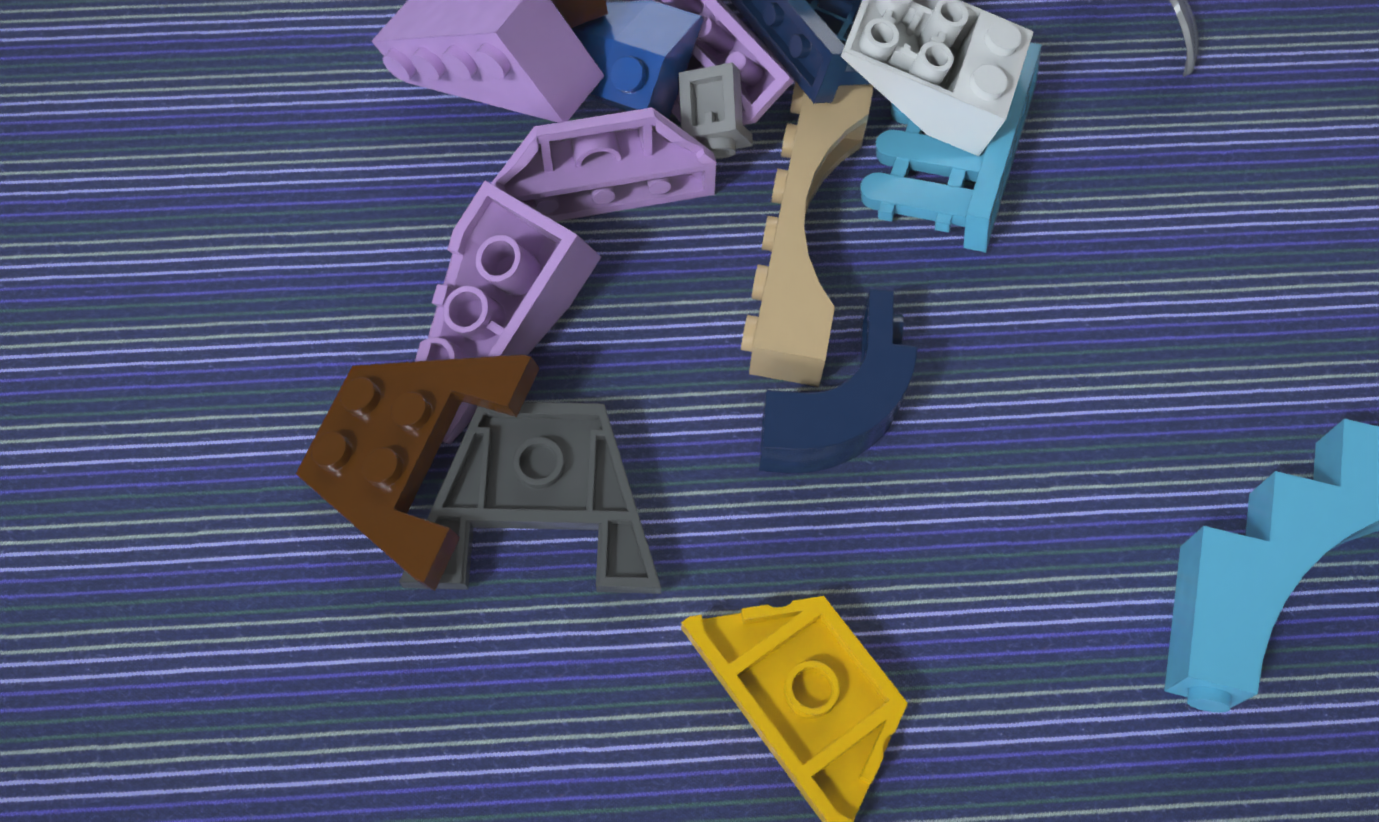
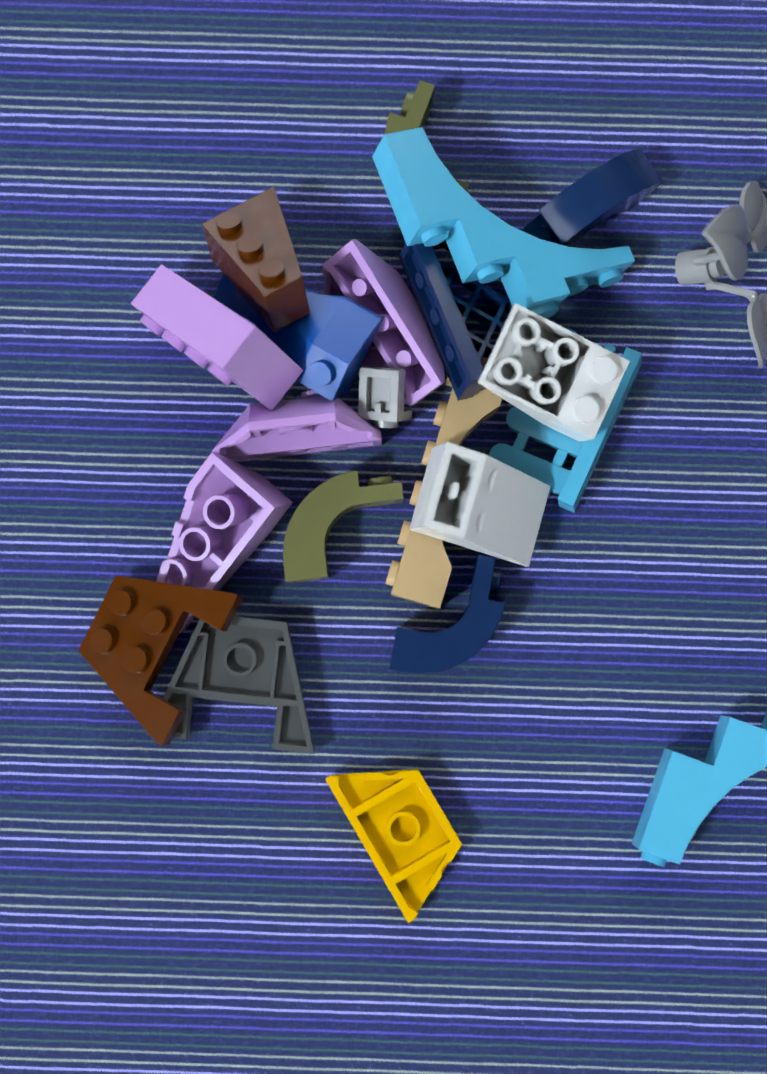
camera: 10 degrees right, 20 degrees up
none -> olive arch [283,471,404,584]
none -> white slope [409,441,551,567]

